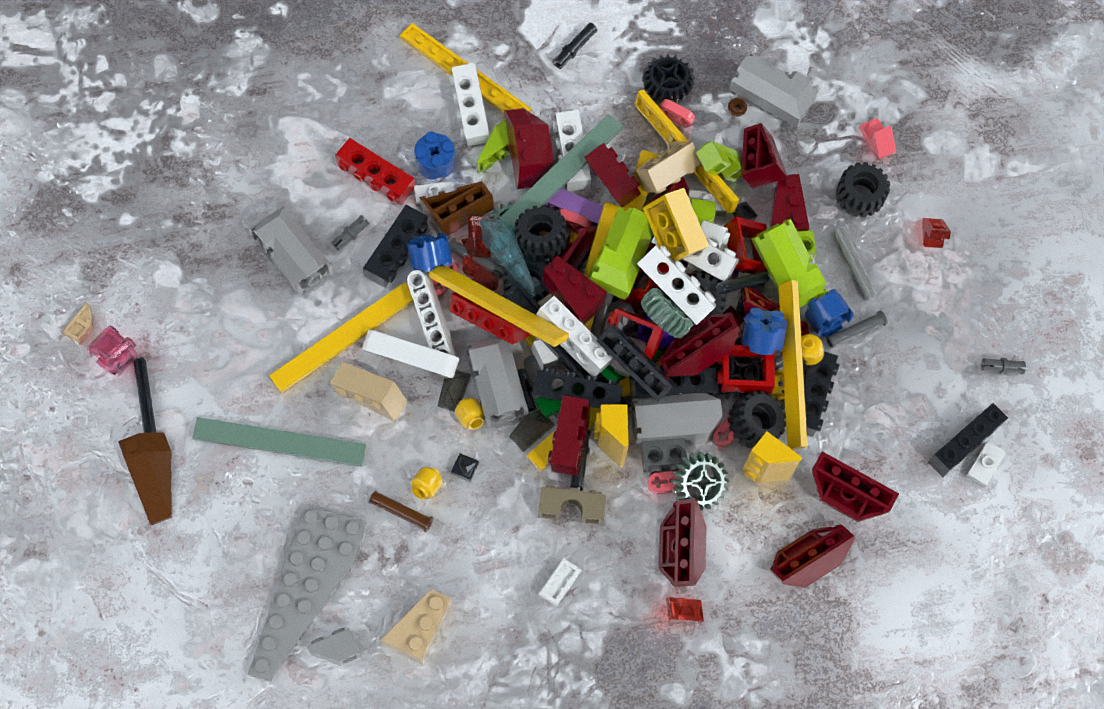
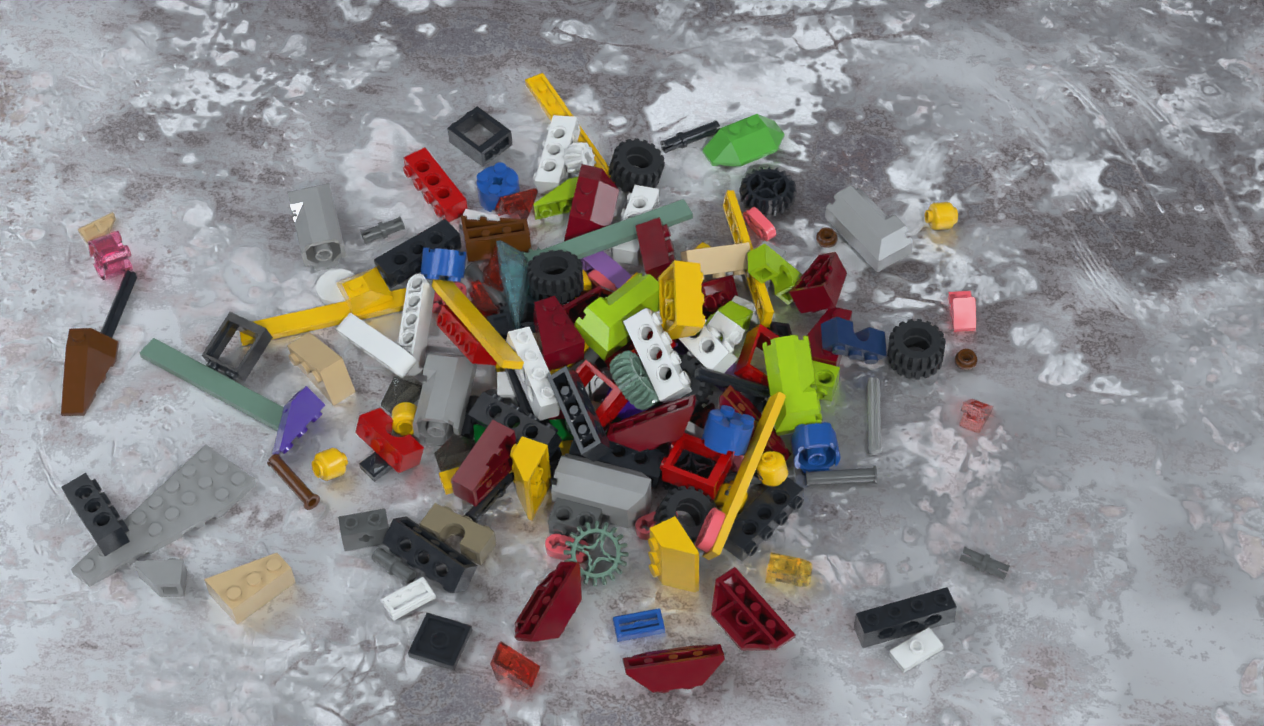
camera: 30 degrees right, 15 degrees down
none -> black brick [61,473,130,556]
none -> black window [202,312,273,382]
none -> dark purple slope [272,386,325,455]
none -> white tile [316,269,355,305]
none -> yellow slope [336,267,393,315]
none -> dark grey brick [338,508,389,551]
none -> red arch [355,408,424,473]
none -> dark grey pin [372,547,417,584]
none -> black brick [382,516,478,593]
none -> black tile [408,613,472,671]
none -> black window [447,106,513,167]
none -> clear red slope [495,188,538,219]
none -> white gear [563,142,596,177]
none -> black tyre [608,138,665,193]
none -> blue tile [613,608,665,642]
none -> coral beam [695,507,726,552]
none -> bright green wedge [702,114,785,166]
none -> clear yellow leg [765,552,813,587]
none -> dark blue arch [821,317,887,364]
none -> yellow head [924,202,958,230]
none -> reddish brown plate [955,349,978,370]

